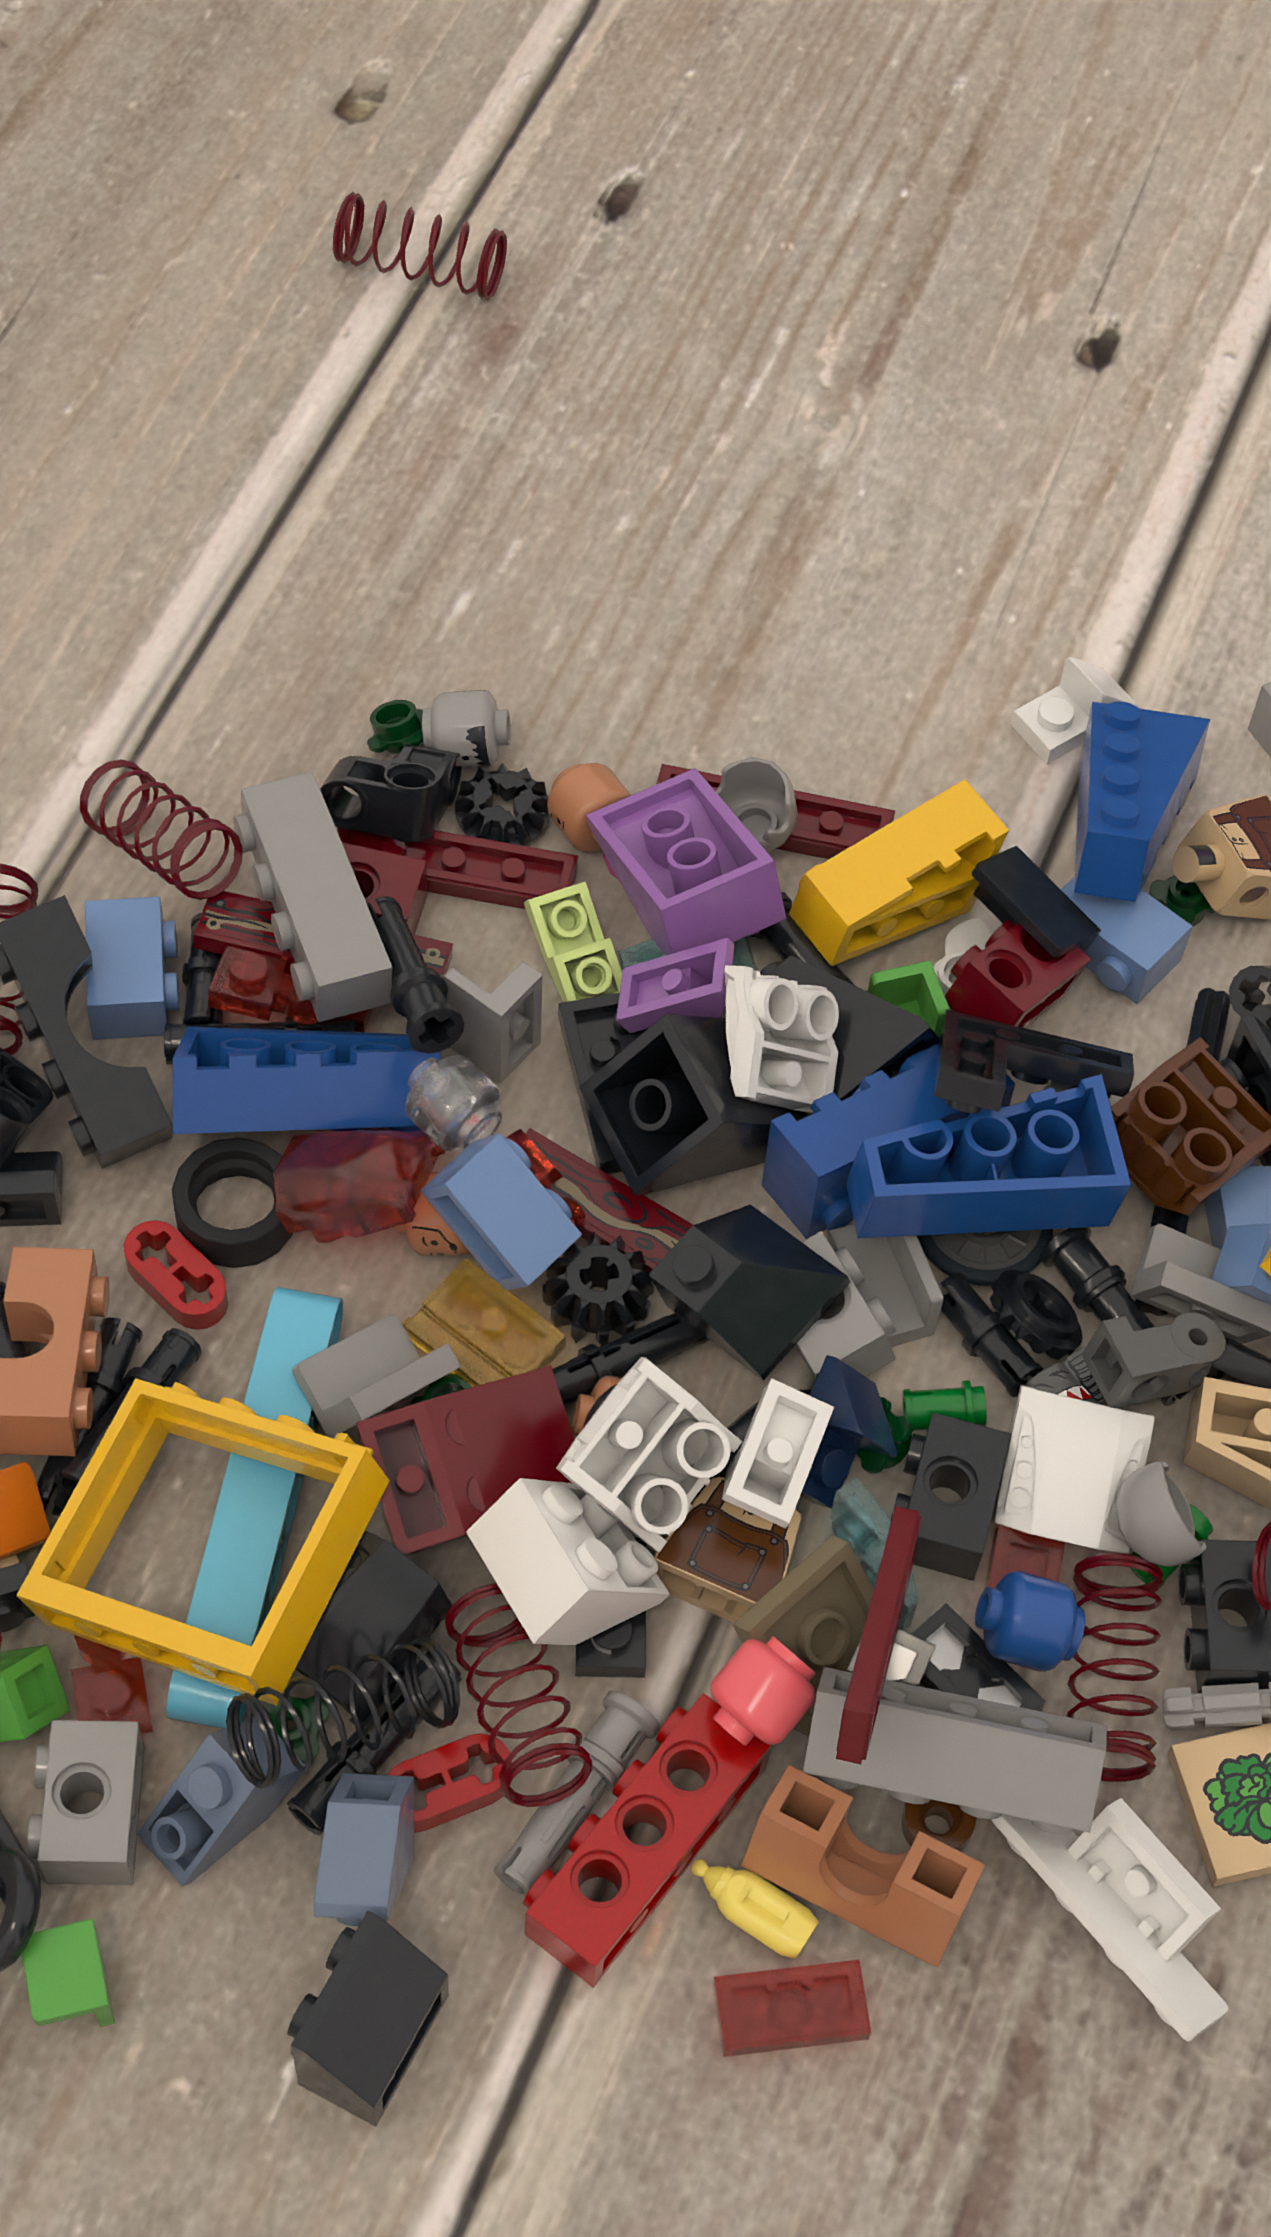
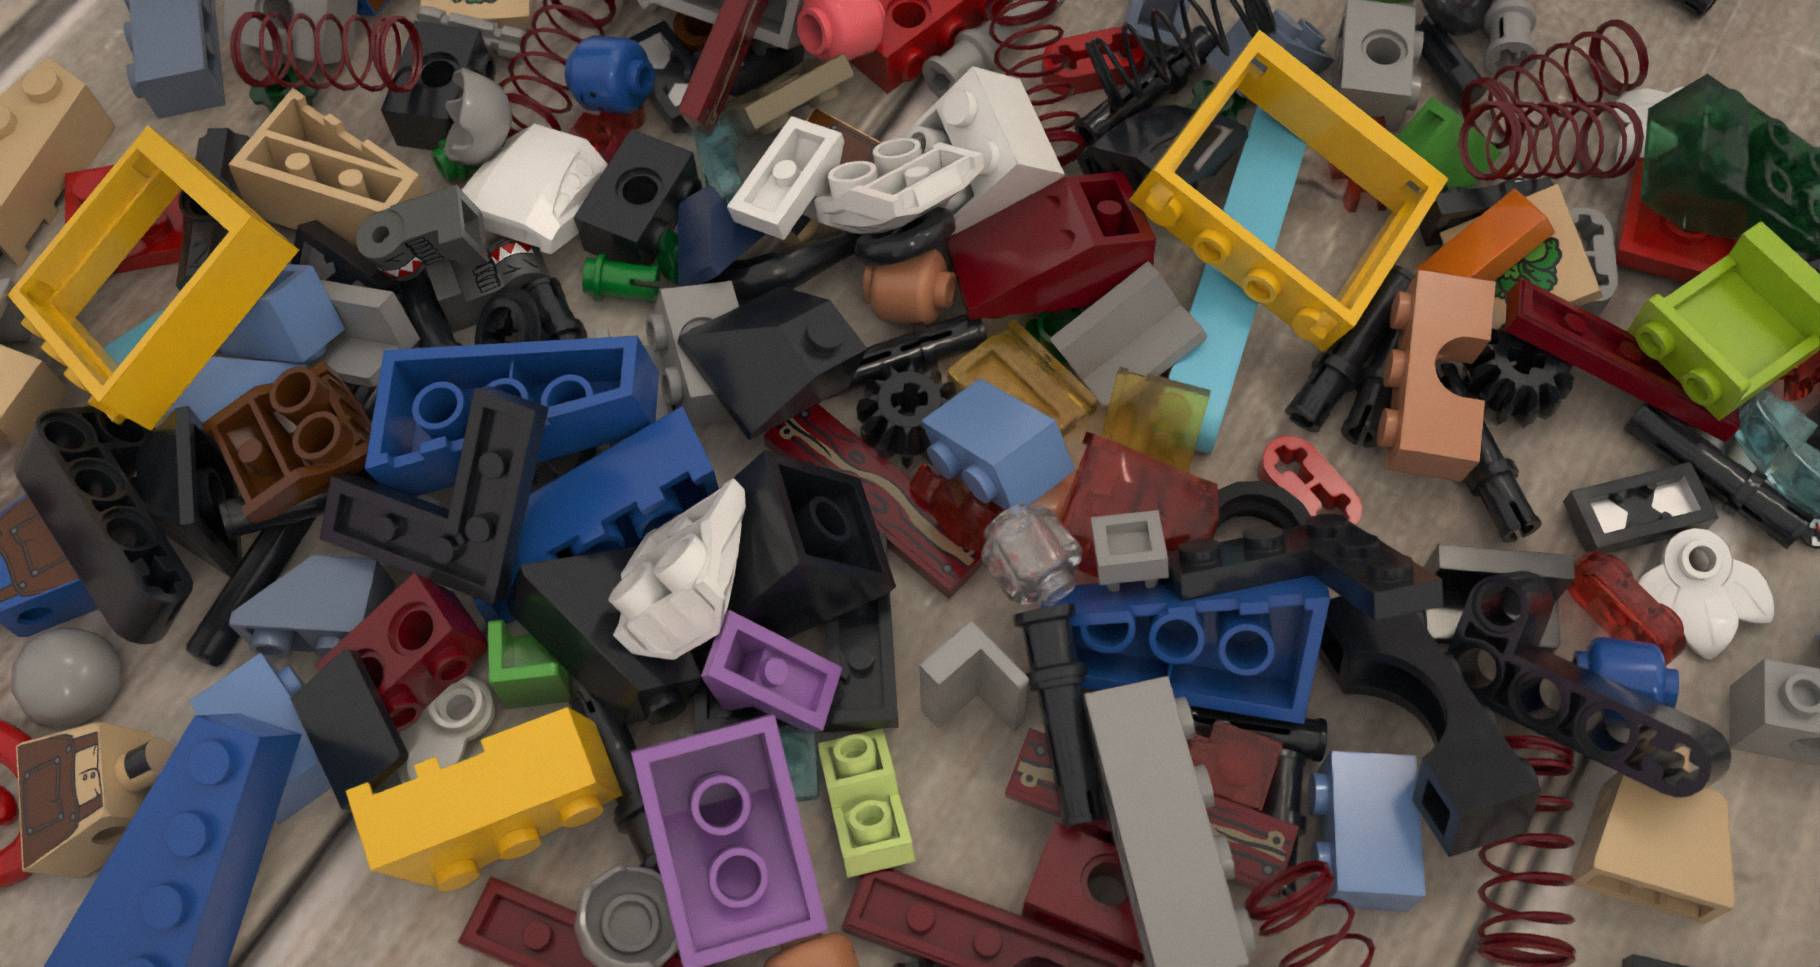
camera: 165 degrees left, 5 degrees up
none -> sand blue slope [229,555,396,658]
none -> clear yellow plate [1089,366,1211,515]
none -> light grey tile [1091,510,1169,592]
none -> black plate [1159,514,1443,621]

